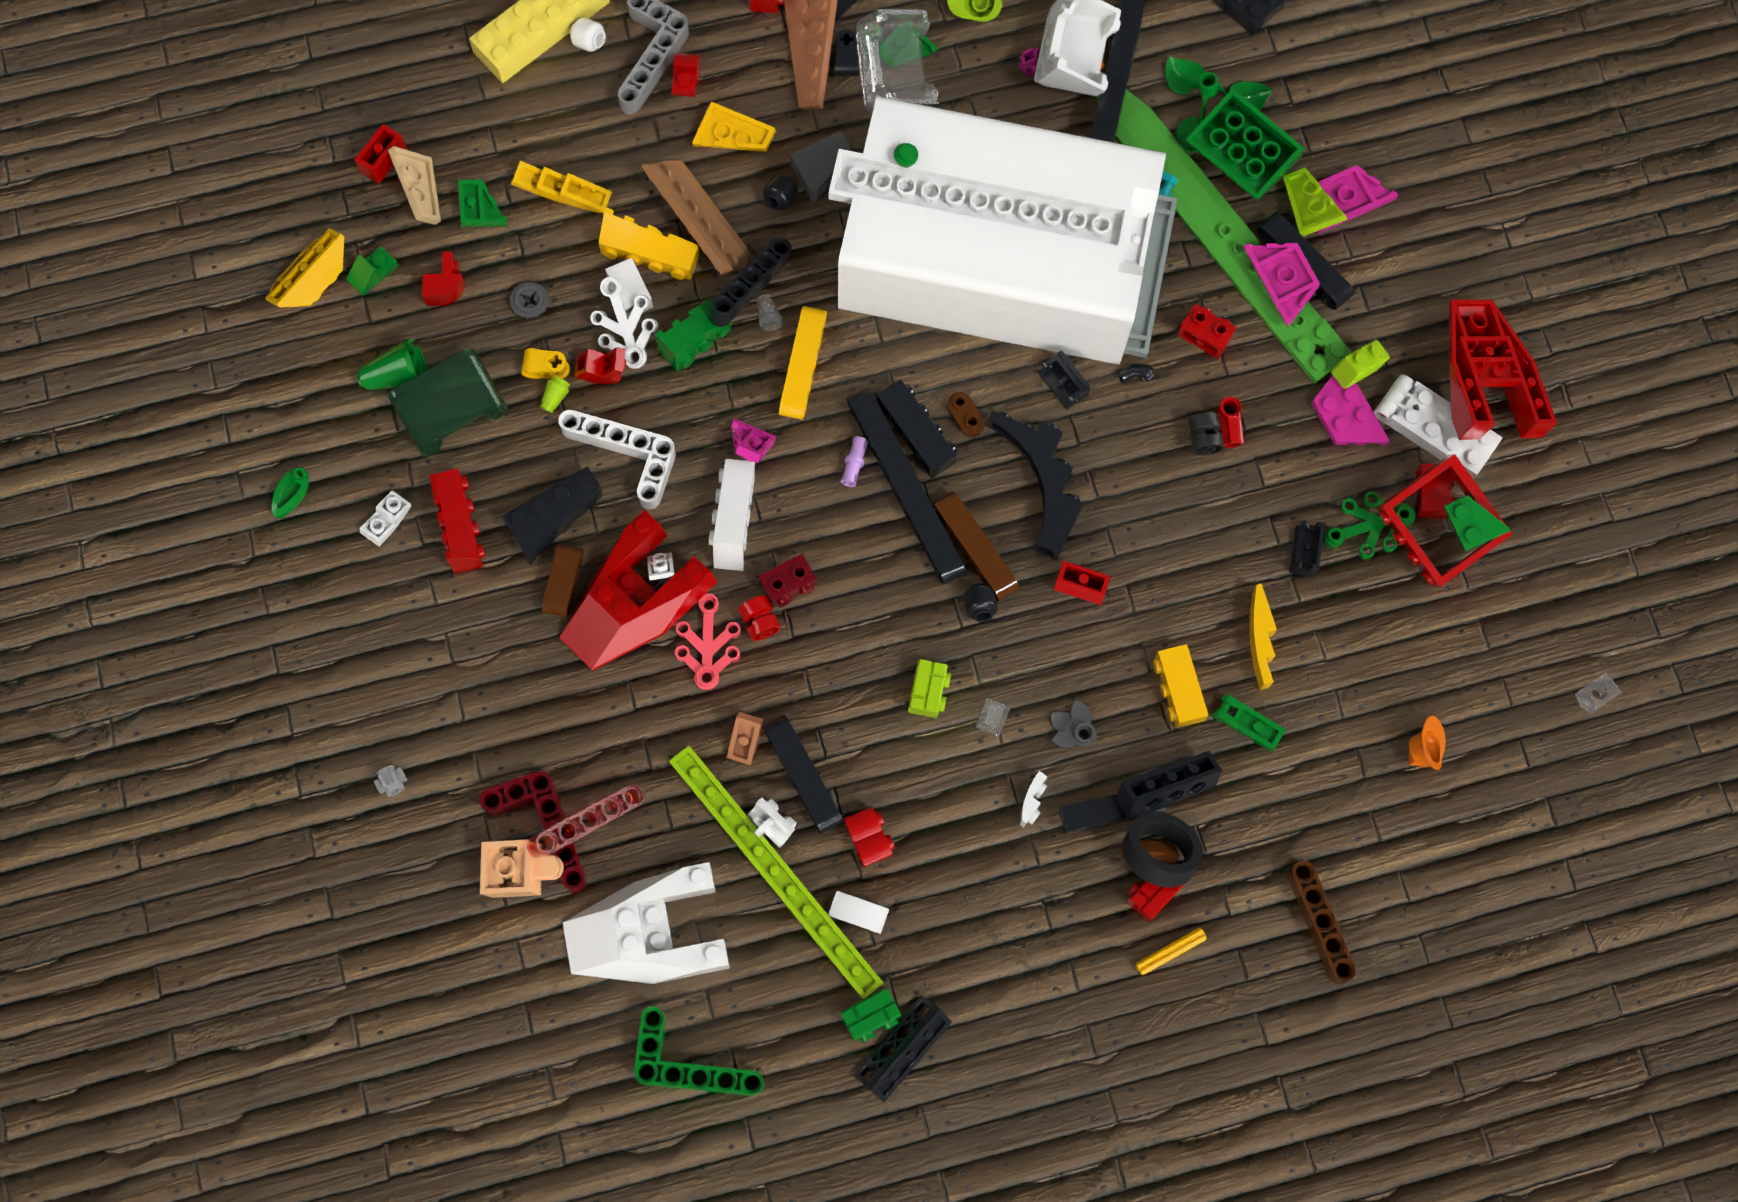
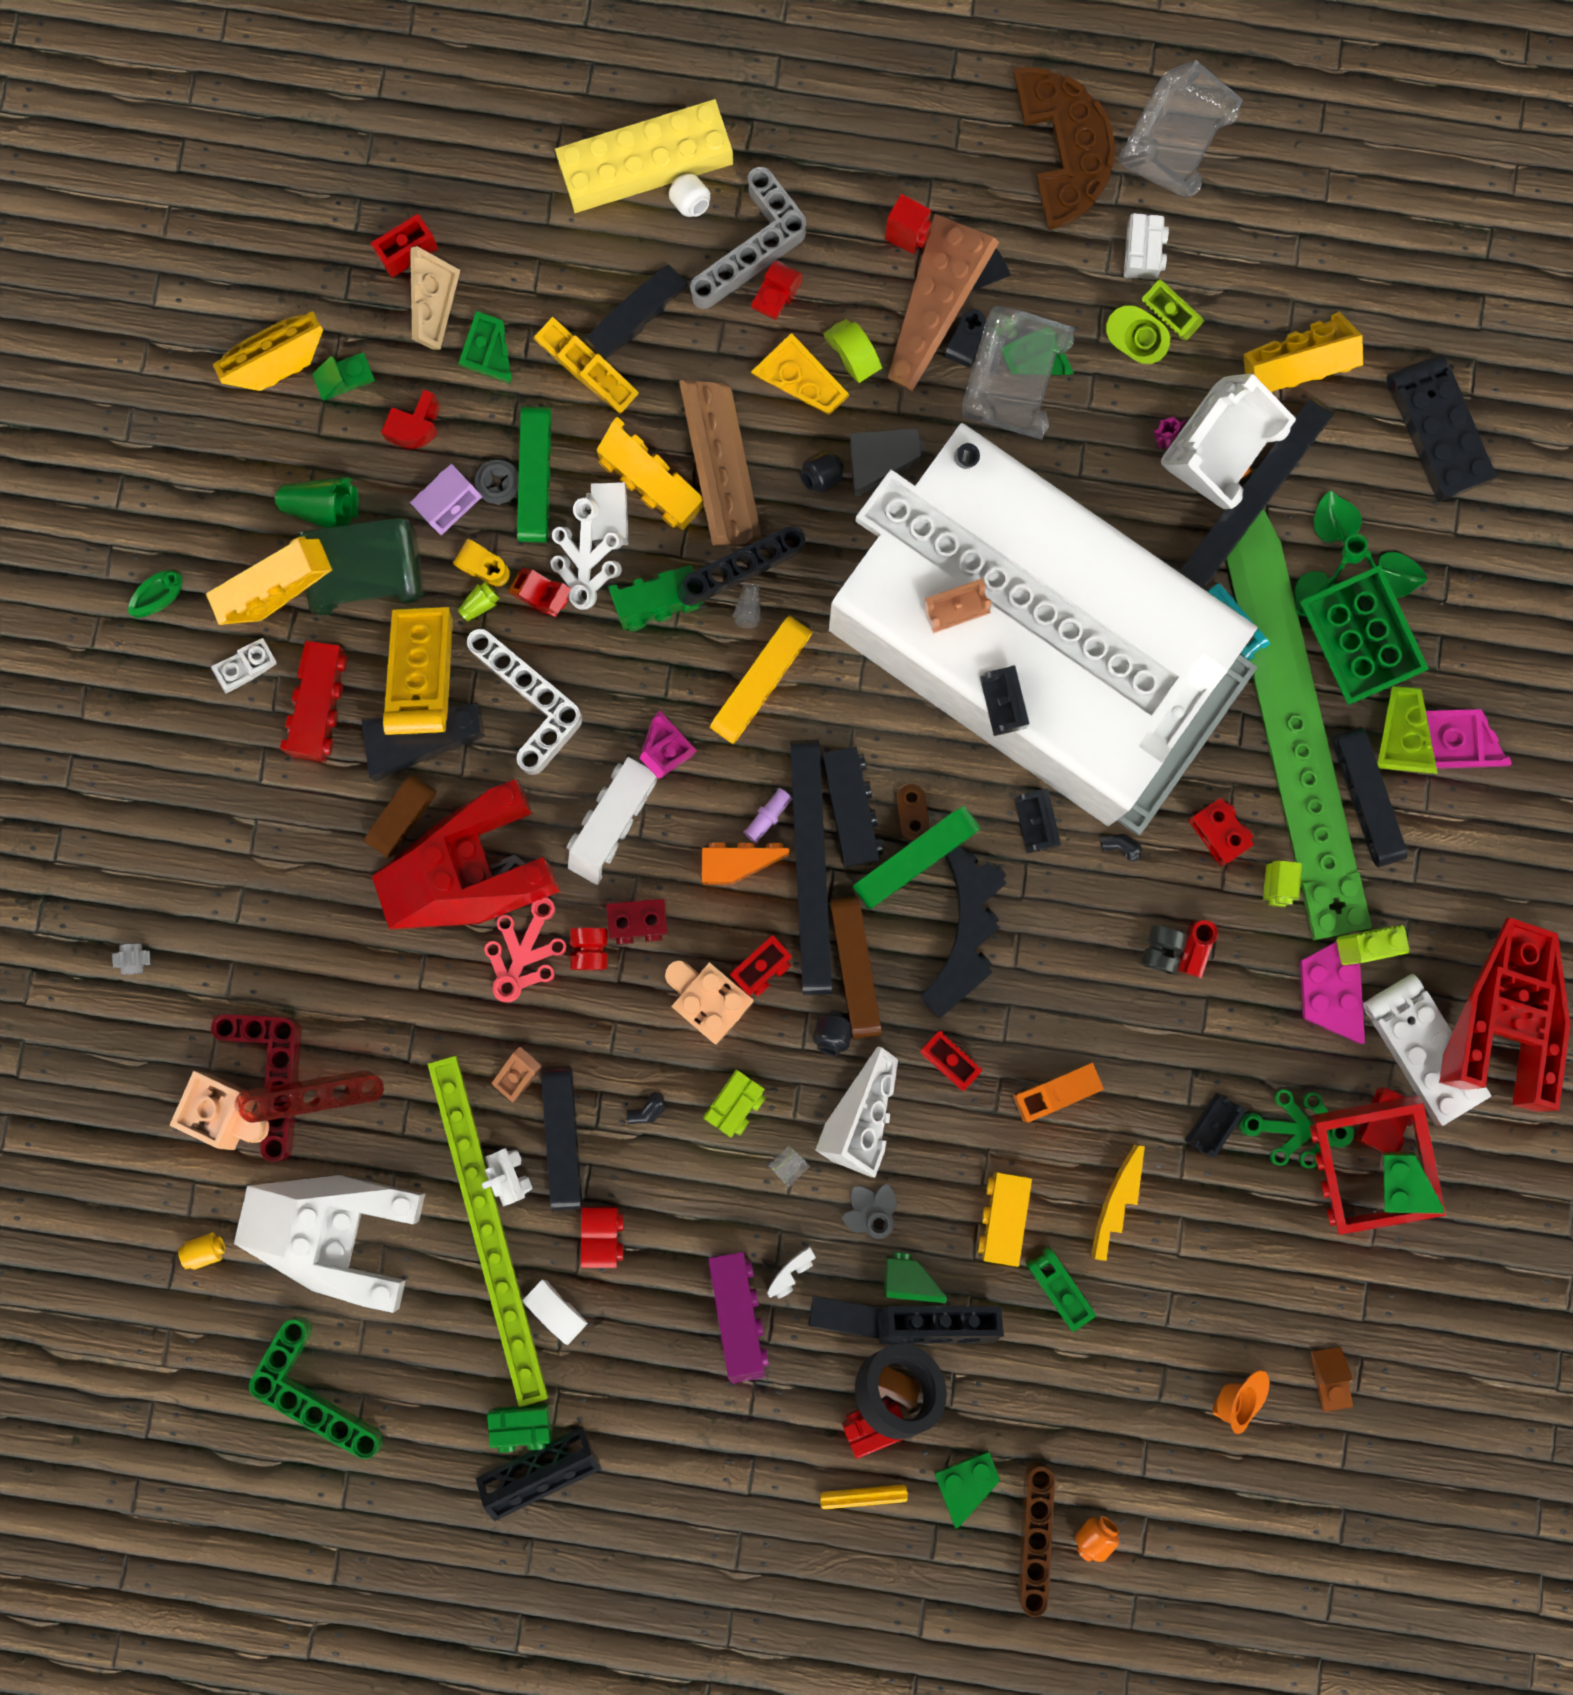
camera: 25 degrees right, 10 degrees up
white slope [647,552,675,580] -> none
green plate [894,143,918,168] -> none
dark pink wing [1243,243,1320,327] -> none
clear brick [1575,672,1622,714] -> none
none -> yellow brick [178,1232,226,1270]
none -> yellow wedge [206,536,332,625]
none -> yellow hinge [383,607,453,735]
none -> lavender brick [410,464,482,535]
none -> green beam [517,406,552,543]
none -> black slope [585,264,688,360]
none -> black arm [627,1092,666,1124]
none -> light nougat brick [665,961,754,1045]
none -> orange slope [702,843,789,885]
none -> magenta wedge [708,1252,769,1384]
none -> red brick [730,935,792,997]
none -> white wedge [815,1047,898,1178]
none -> lime brick [823,319,882,383]
none -> green beam [852,805,982,910]
none -> green slope [884,1252,947,1303]
none -> nougat hinge [923,578,991,634]
none -> green wing [934,1450,1000,1529]
none -> black hinge [954,443,980,469]
none -> black hinge [980,665,1030,736]
none -> orange slope [1012,1062,1104,1123]
none -> orange head [1075,1516,1120,1562]
none -> lime brick [1263,861,1303,907]
none -> dark orange slope [1311,1346,1353,1412]

